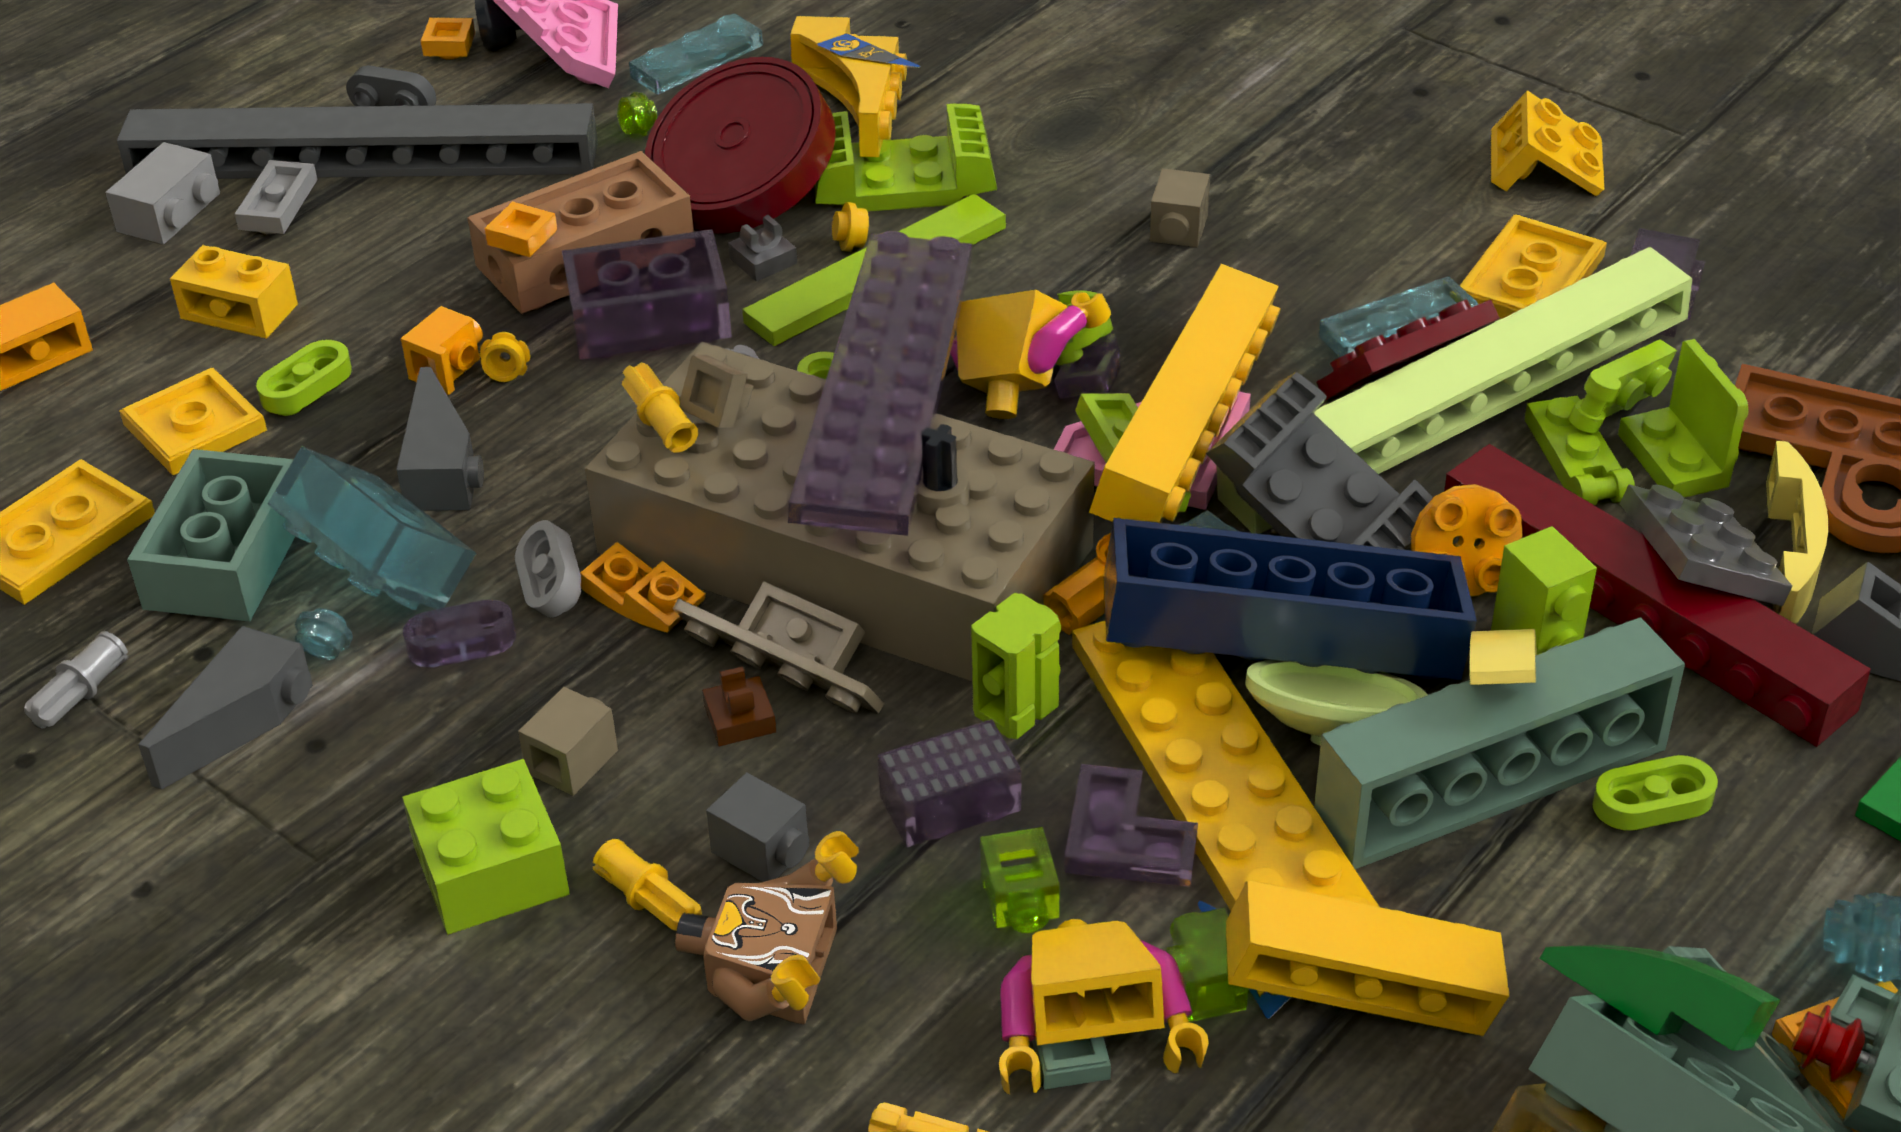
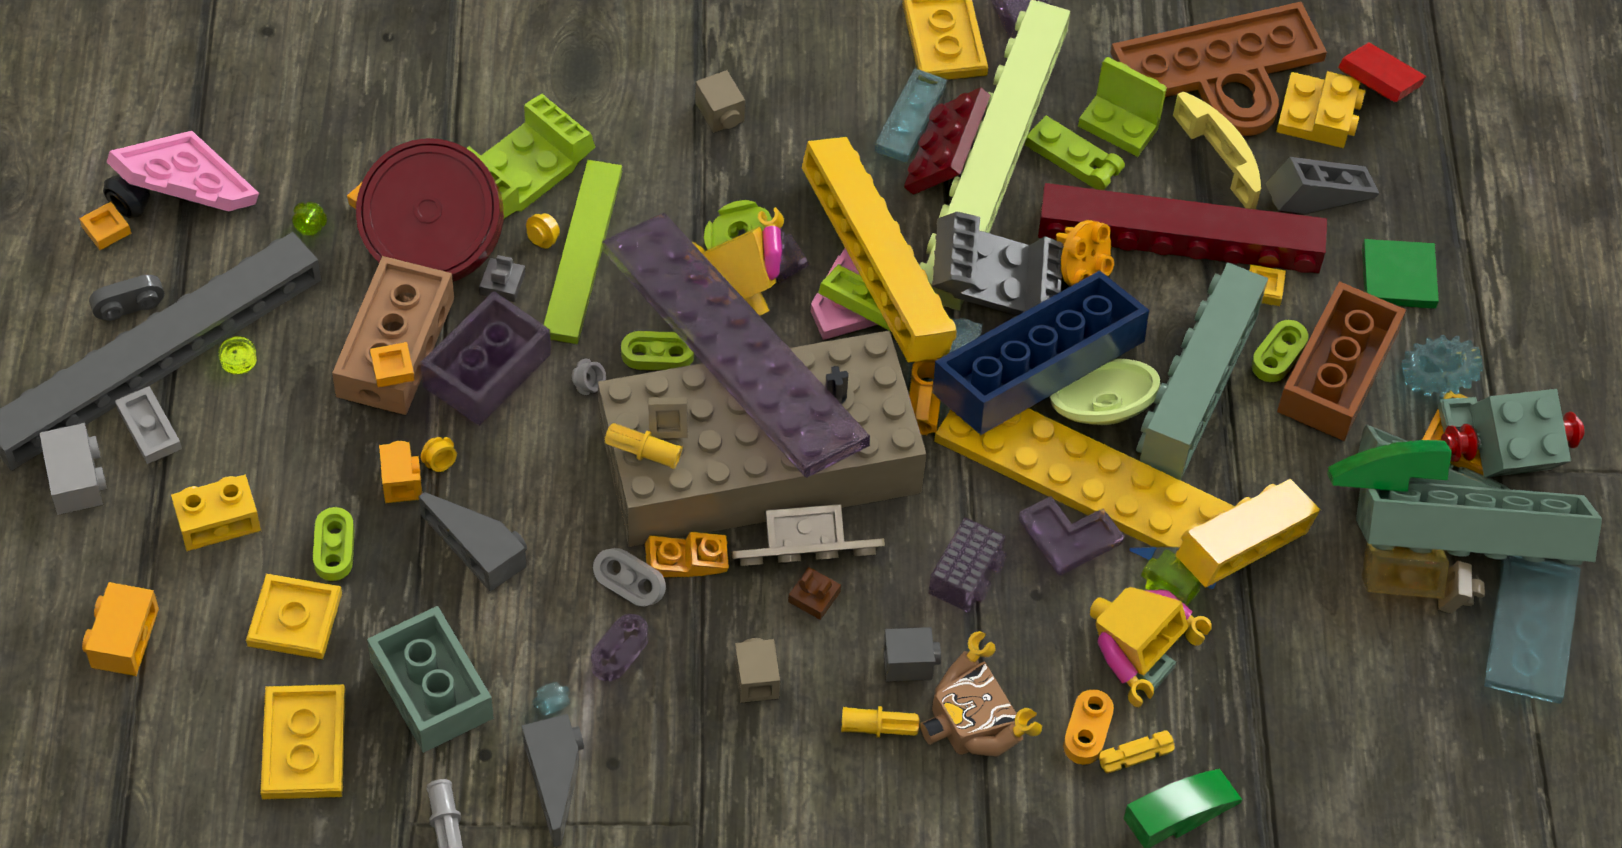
camera: 45 degrees left, 15 degrees up
clear light blue brick [267,446,477,611] -> none
lime brick [402,759,570,935] -> none
clear light blue plate [629,13,763,95] -> none
yellow arch [790,16,907,157] -> none
sticker [817,34,920,68] -> none
lime brick [971,593,1061,739] -> none
clear neon green brick [980,827,1060,933] -> none
light yellow slope [1470,629,1537,685] -> none
lime brick [1491,526,1597,655] -> none
lime plate [1569,339,1677,433] -> none
flat silver plate [1620,484,1792,606] -> none
none -> clear neon green tile [218,337,257,374]
none -> light orange plate [1063,690,1114,765]
none -> yellow tile [1249,264,1286,306]
none -> dark orange brick [1277,281,1406,441]

